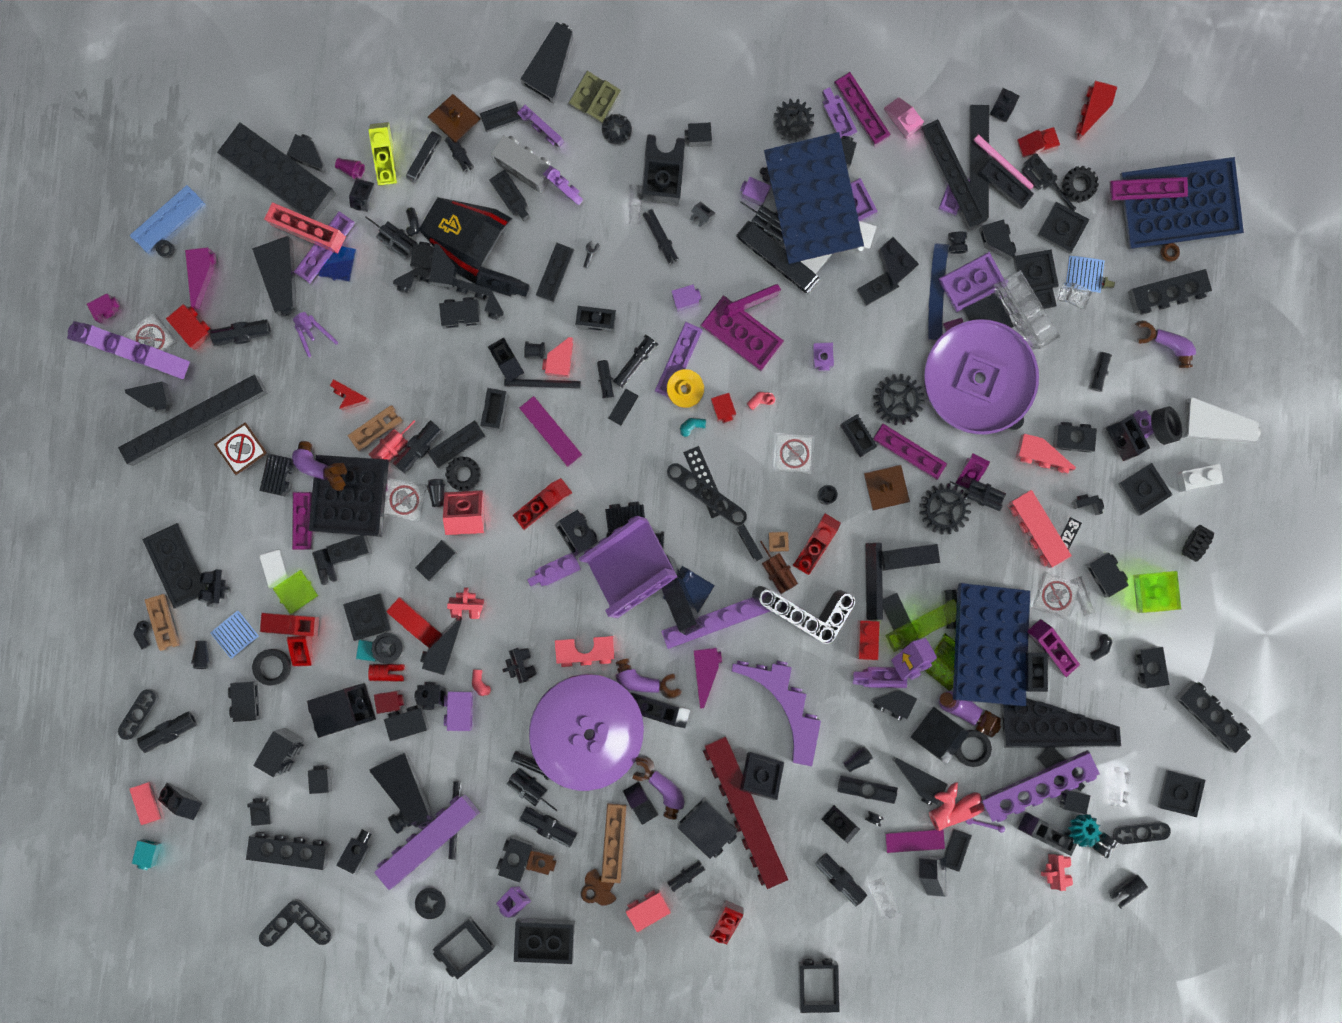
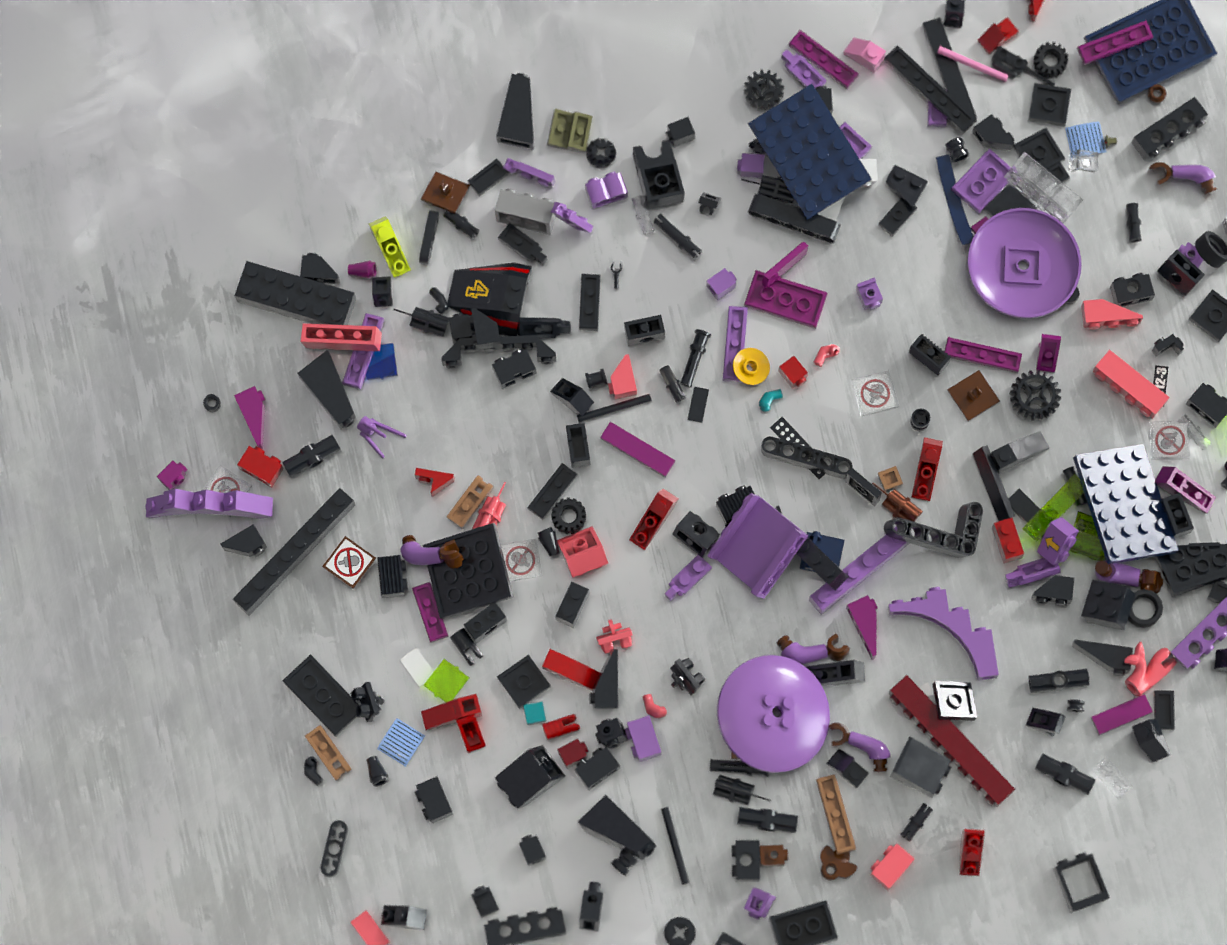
camera: 15 degrees left, 10 degrees down
medium blue fence [129,185,205,254] -> none
black piece [137,711,197,753] -> none
black tyre [252,649,291,686] -> none
black brick [253,728,305,777] -> none
black gear [371,633,402,664] -> none
medium lavender brick [374,795,480,890] -> none
black piece [393,420,443,474] -> none
coral arch [555,636,615,667] -> none
black cone [843,746,873,772] -> none
black gear [873,374,925,426] -> none
black piece [949,479,1006,512] -> none
medium lavender hinge [966,818,1005,833] -> none
black tile [978,157,1034,209] -> none
none -> medium lavender brick [585,172,628,209]

